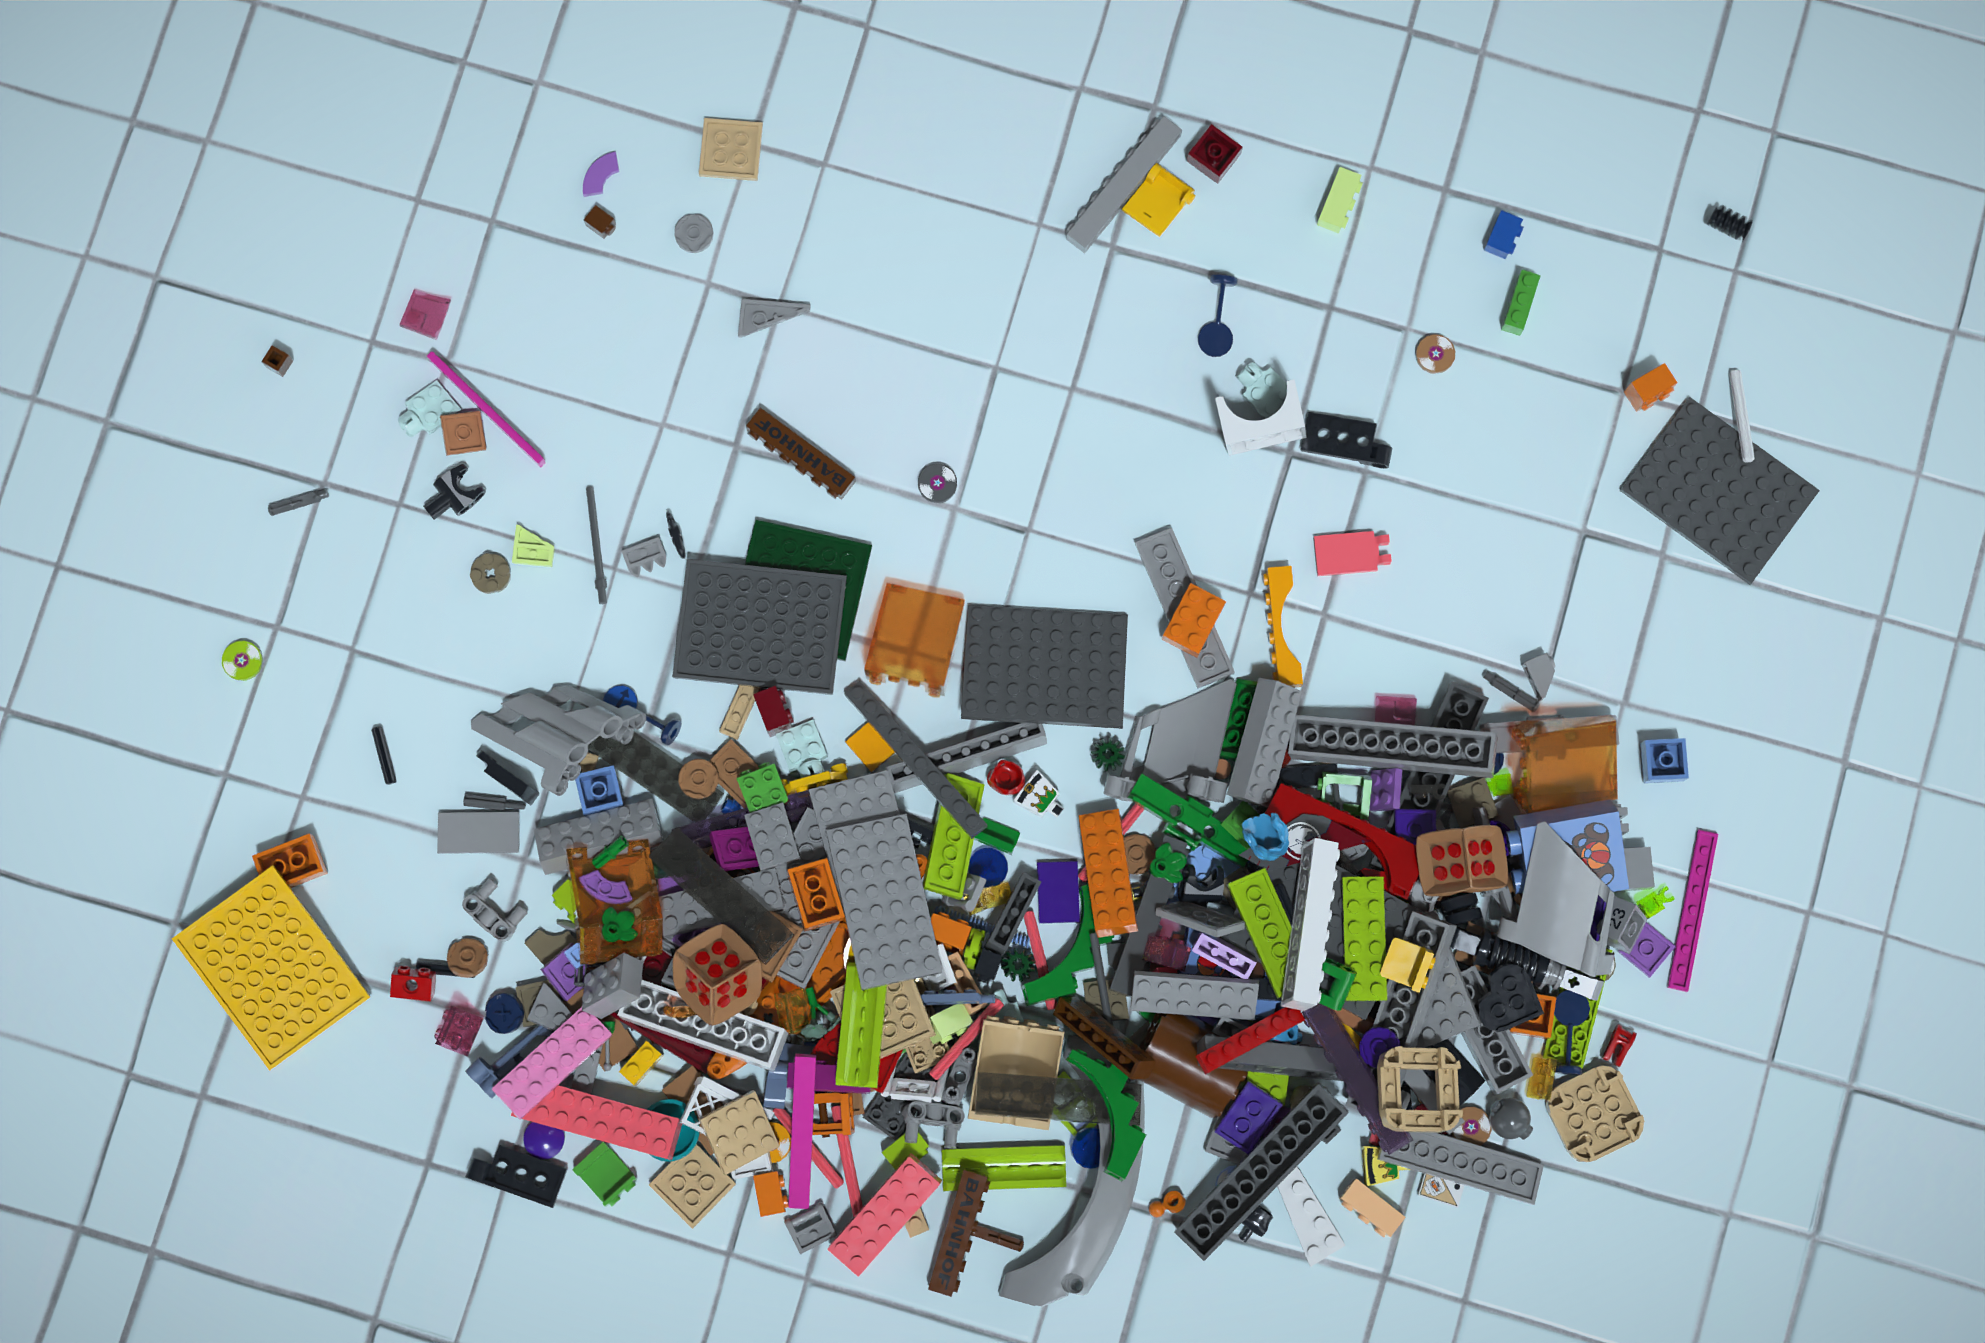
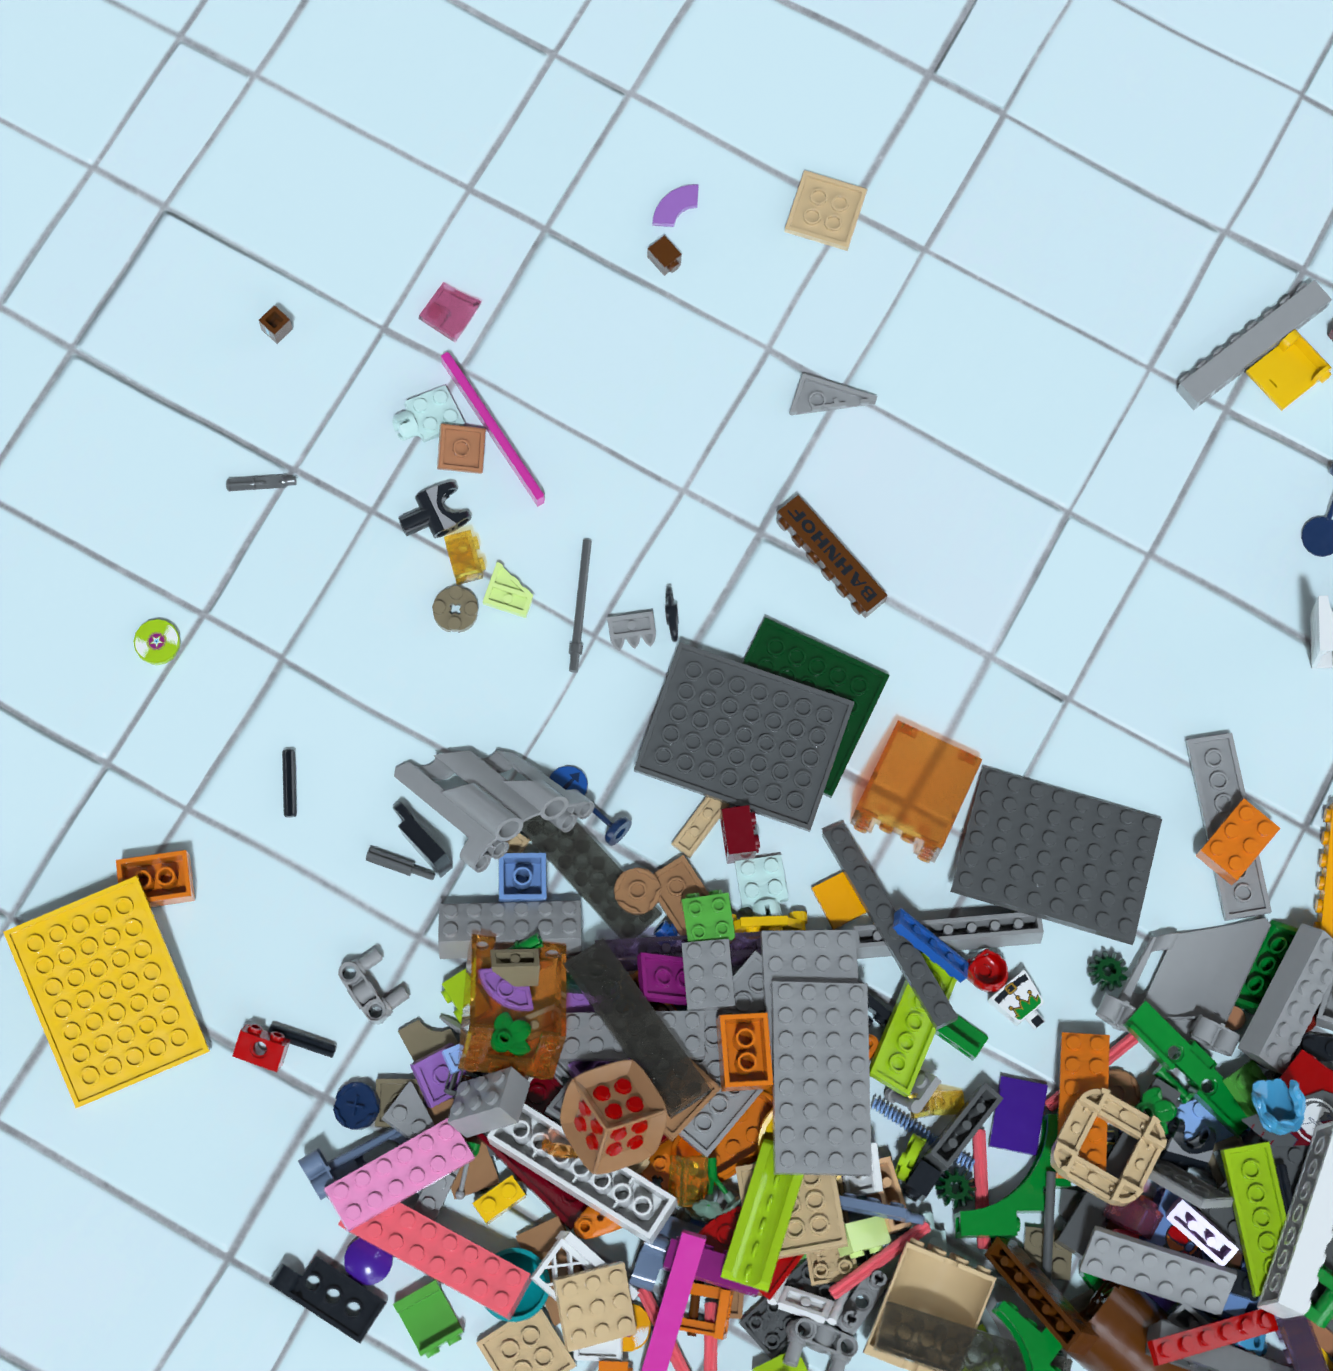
camera: 10 degrees right, 5 degrees down
clear pink plate [434,1006,483,1057] -> none
light grey tile [437,812,520,854] -> none
medium nougat tile [447,938,488,978] -> none
light grey tile [674,214,714,253] -> none
dark grey tile [918,464,957,503] -> none
orange brick [931,912,972,956] -> none
clear blue tile [968,848,1008,888] -> none
none -> clear yellow brick [444,530,486,585]
none -> dark tan slope [490,949,540,987]
none -> blue plate [893,908,969,983]
none -> tan plate [1050,1088,1167,1206]

